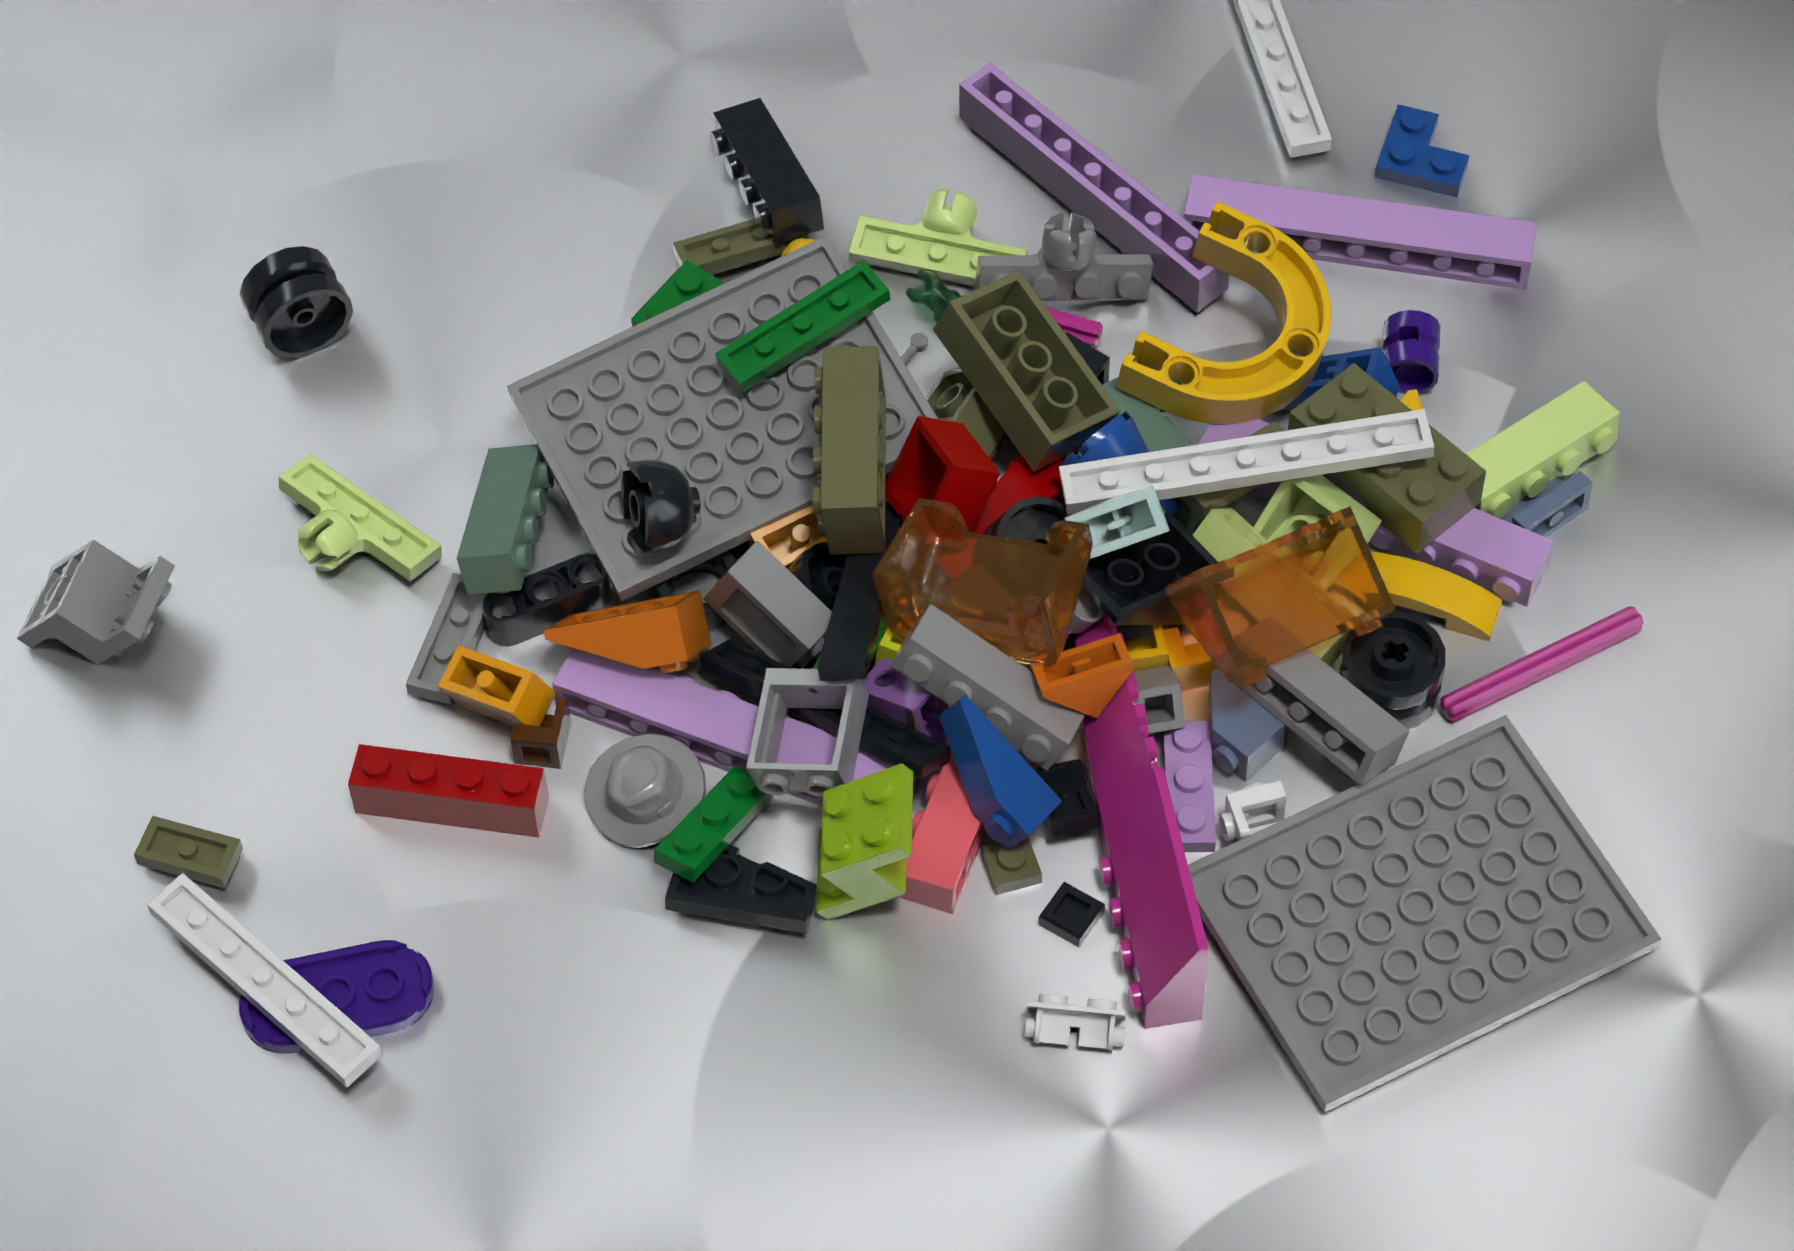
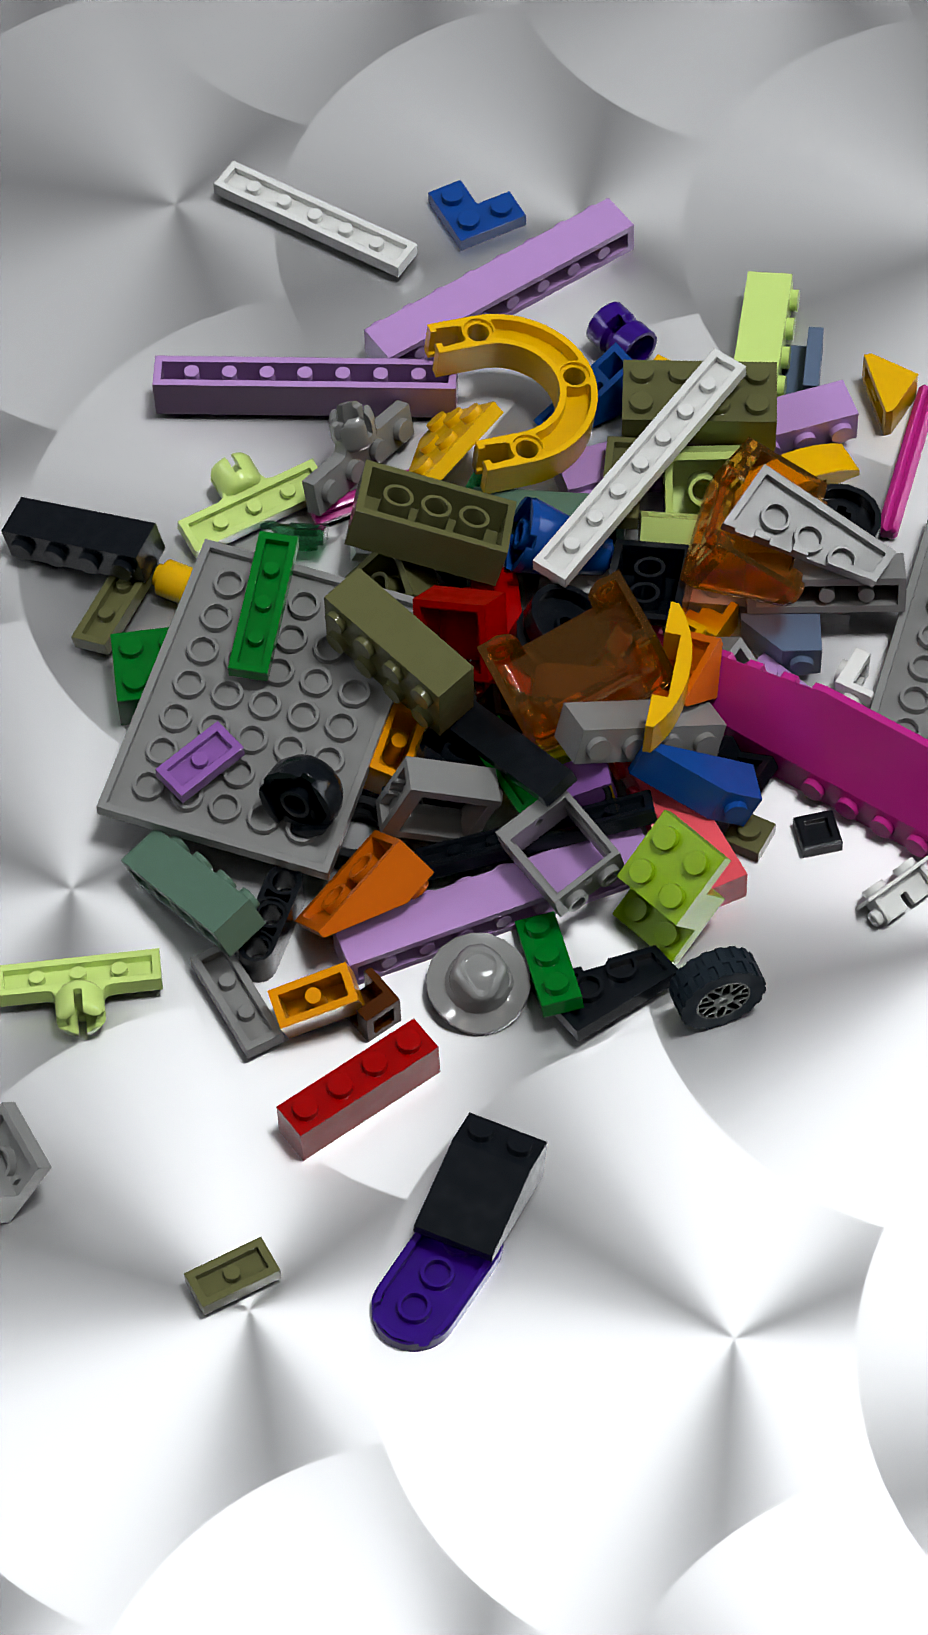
camera: 45 degrees left, 0 degrees up
white plate [147,873,383,1087] -> none
light aqua slope [1065,486,1169,562] -> none
none -> medium lavender plate [155,721,245,803]
none -> yellow plate [409,401,504,480]
none -> black slope [413,1112,548,1262]
none -> yellow slope [642,602,692,753]
none -> black wheel [668,946,766,1029]
none -> light grey wing [720,464,896,587]
none -> yellow slope [862,353,918,435]

